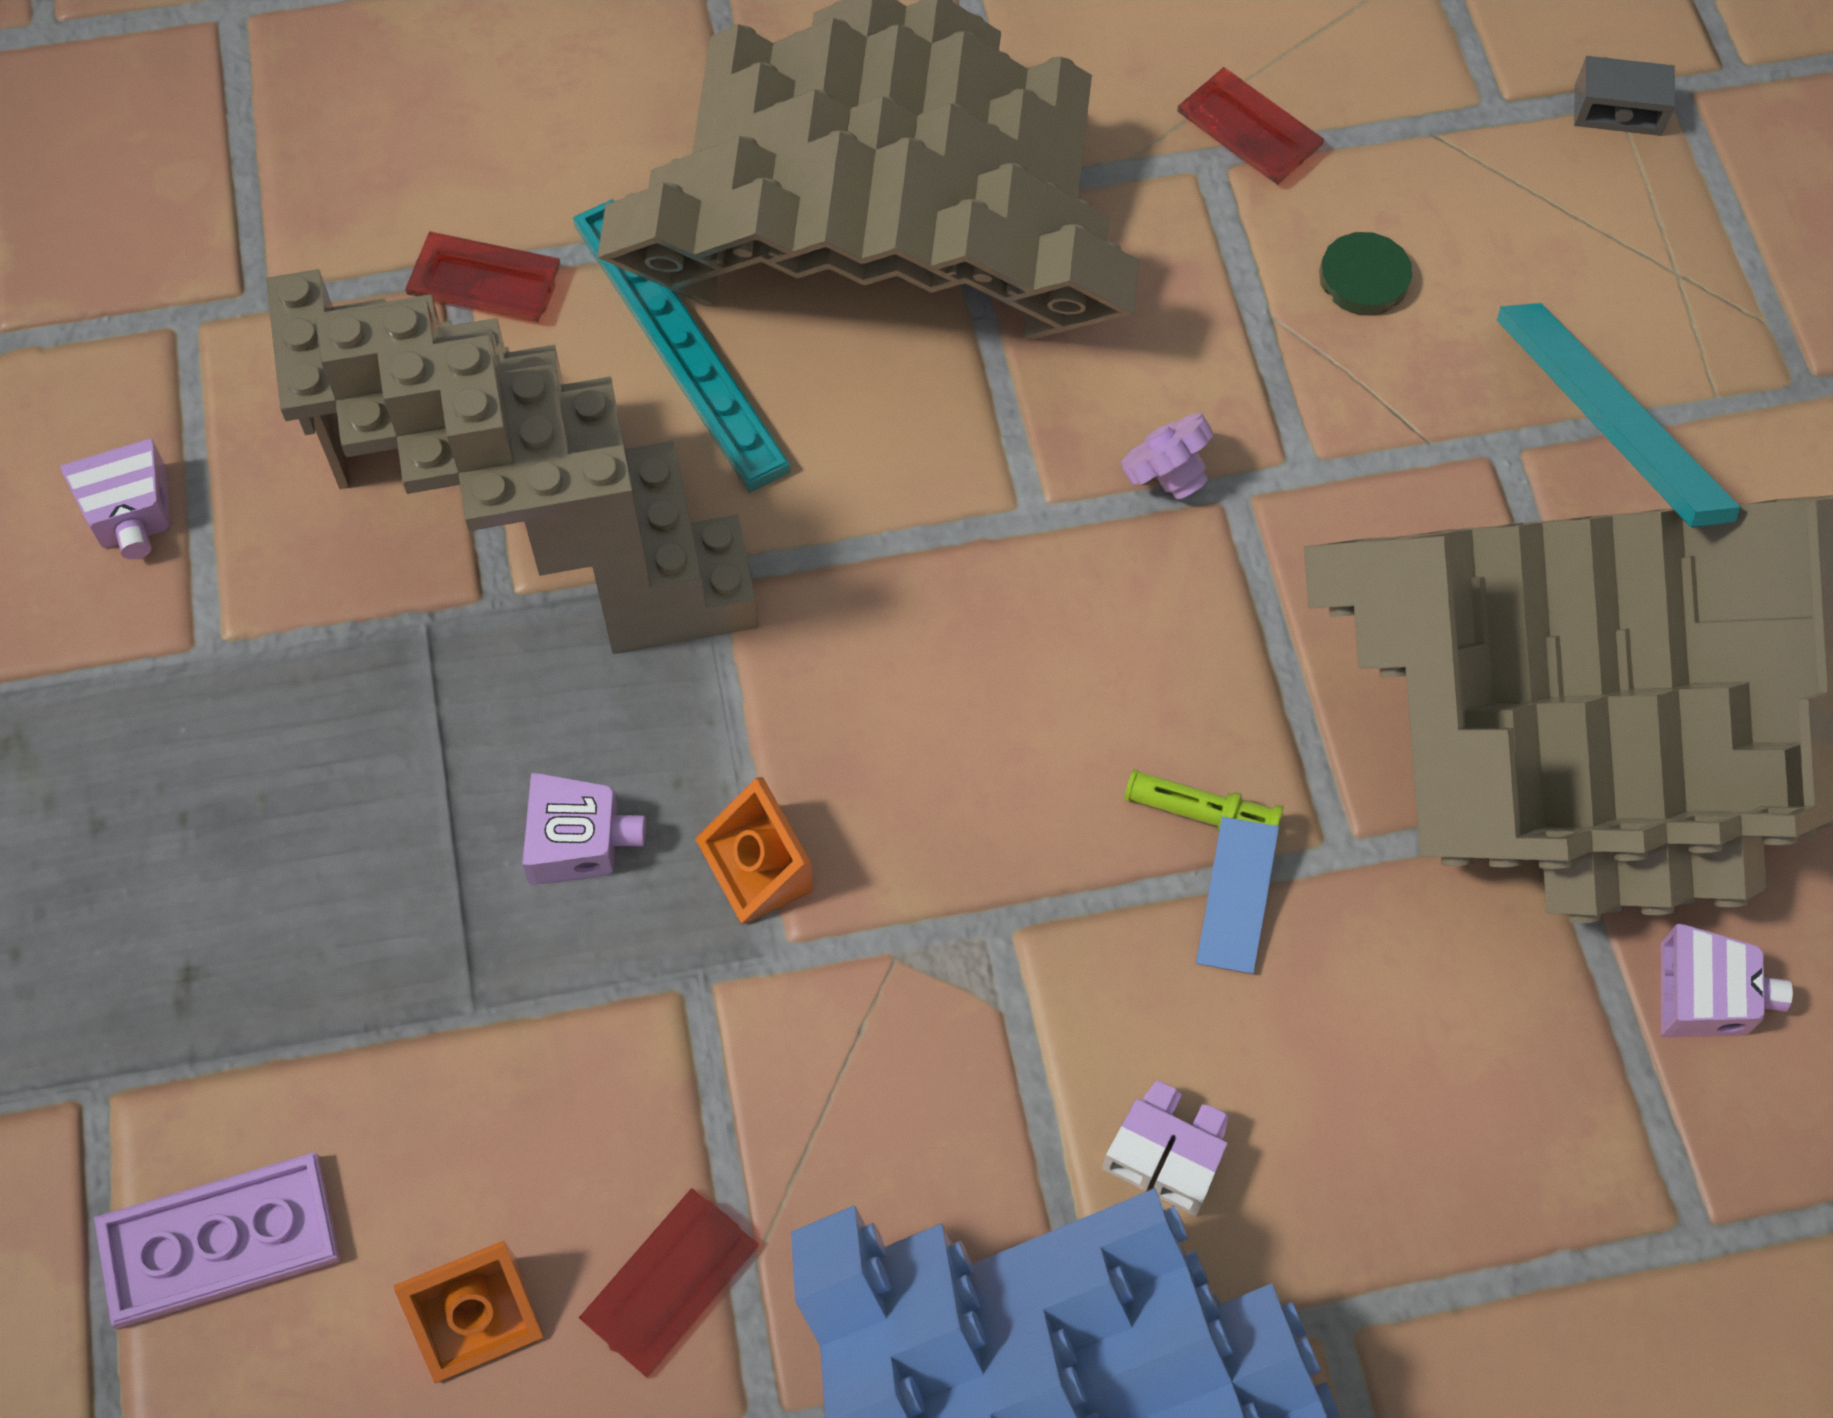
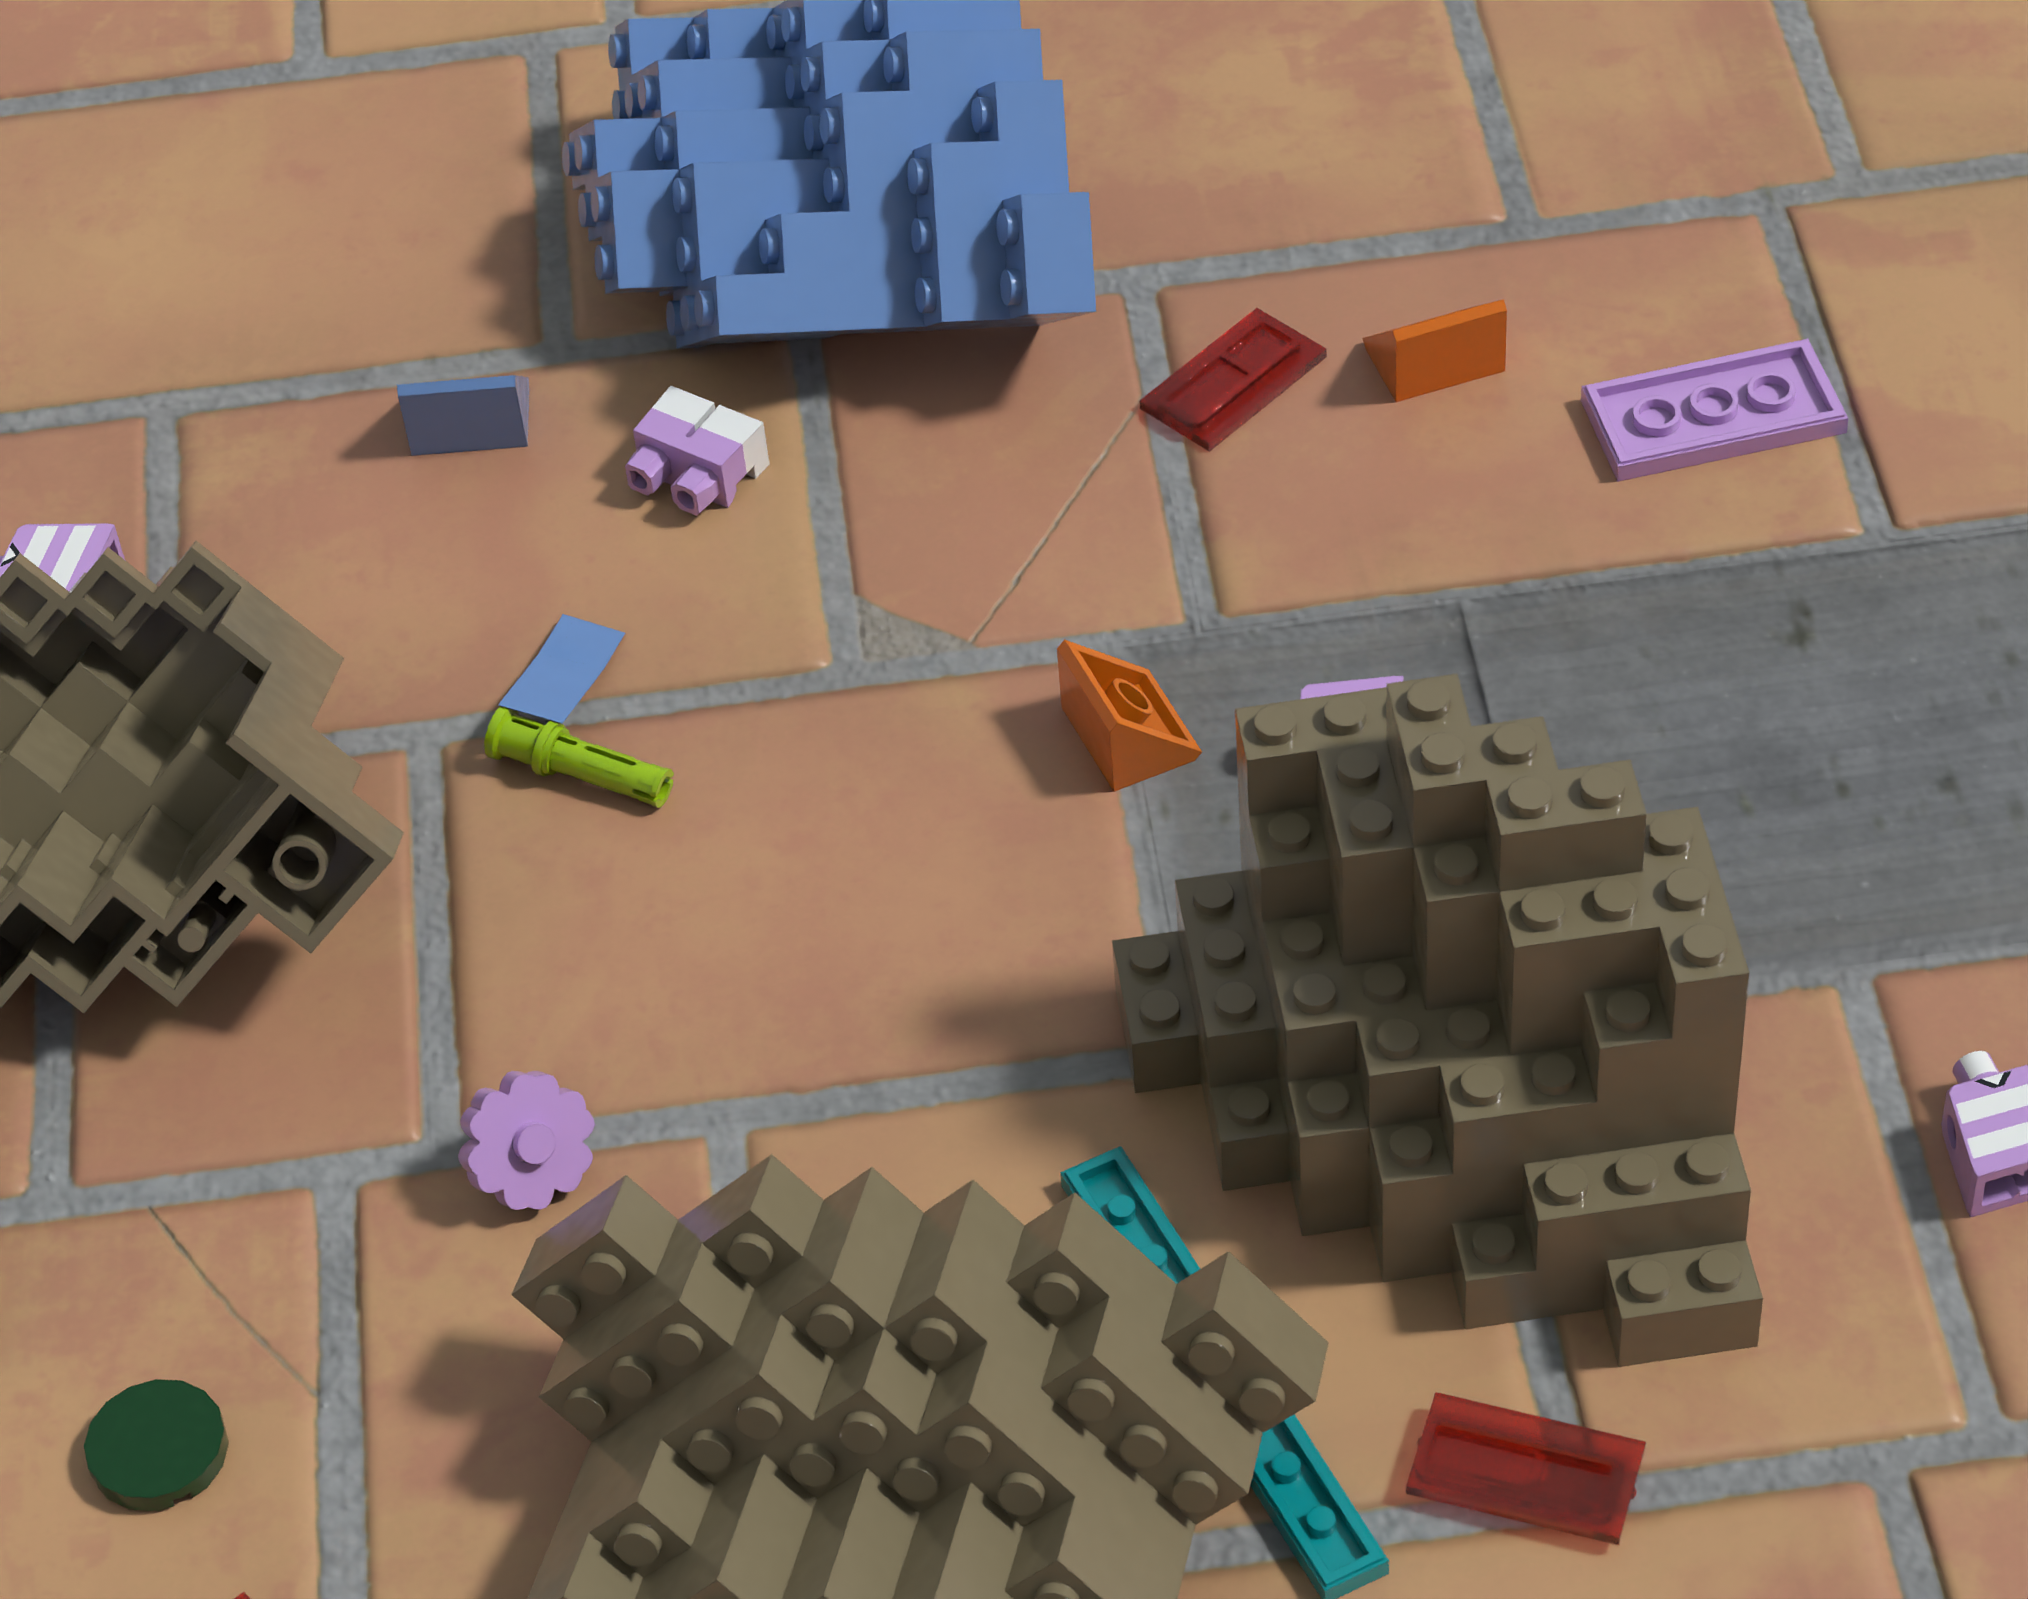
camera: 170 degrees left, 15 degrees down
none -> medium blue slope [397,375,529,456]

